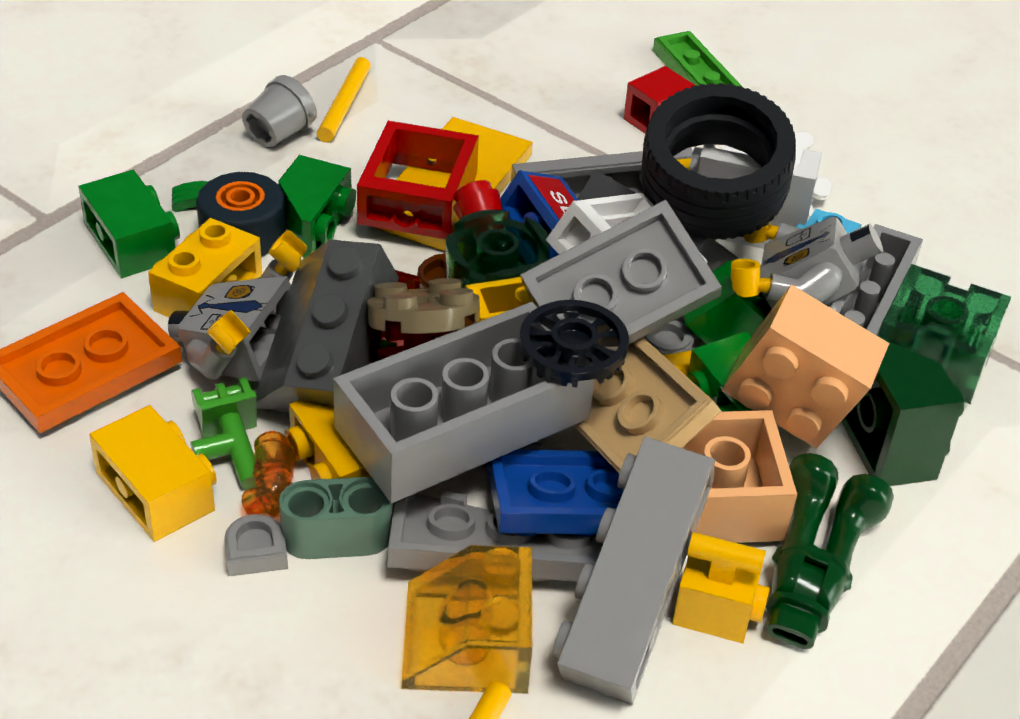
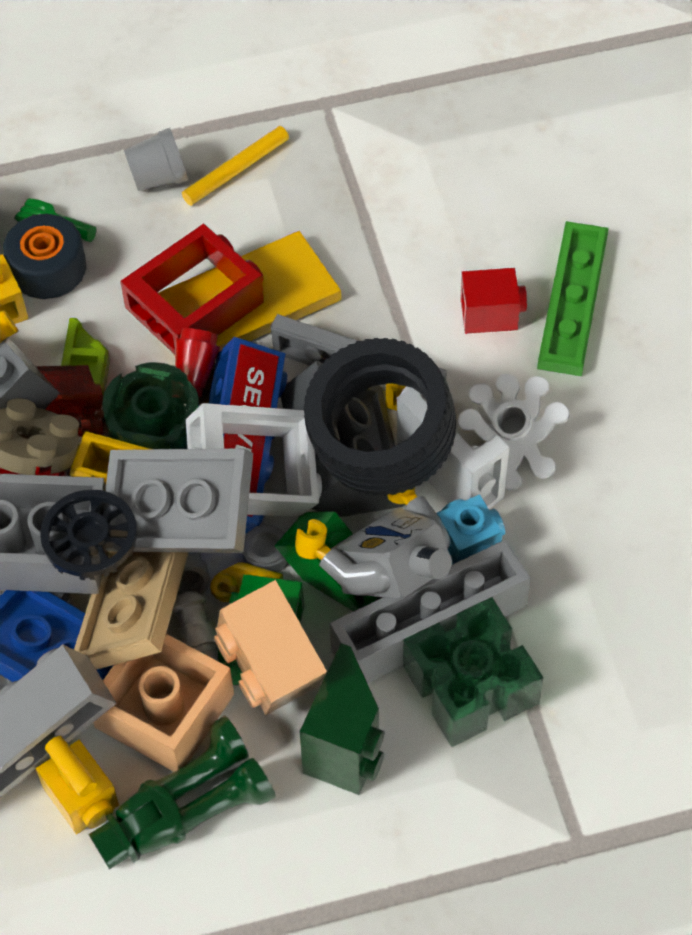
camera: 40 degrees right, 15 degrees up
green slope [278,155,356,258] -> none

